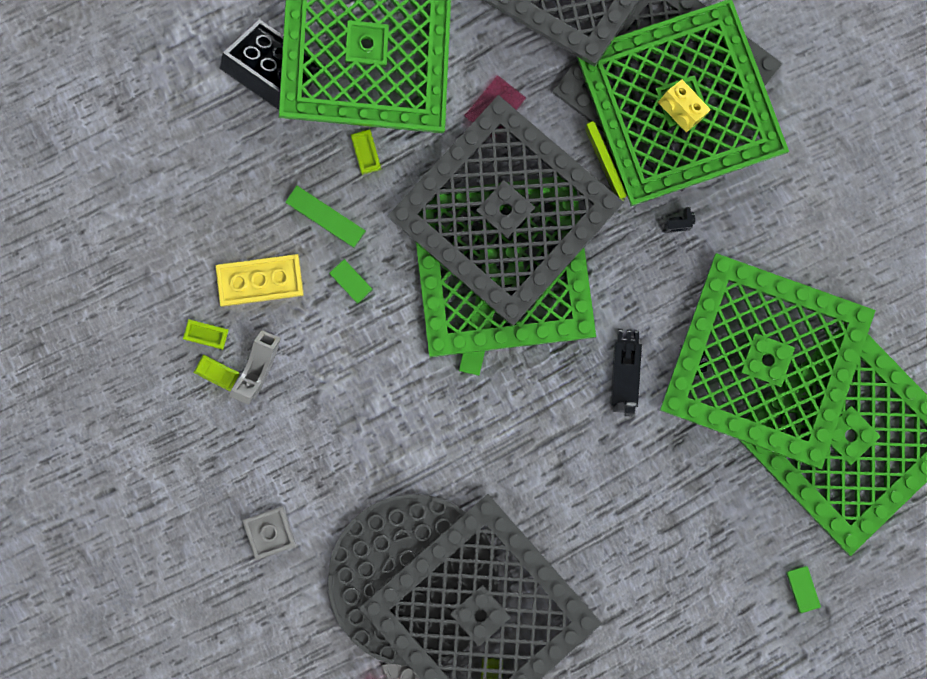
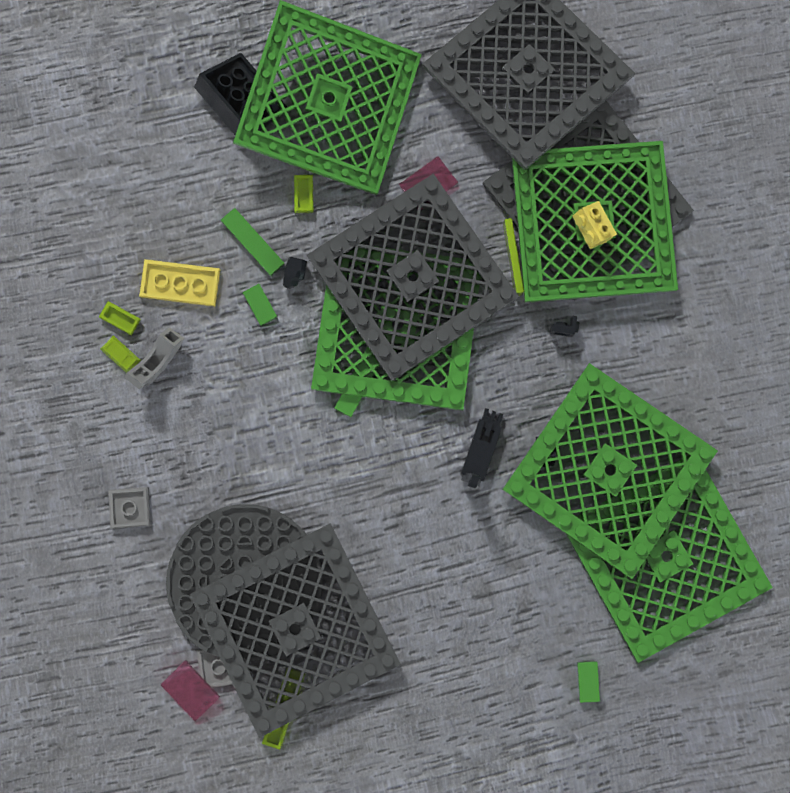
camera: 10 degrees right, 0 degrees up
none -> black rock [283,257,308,289]

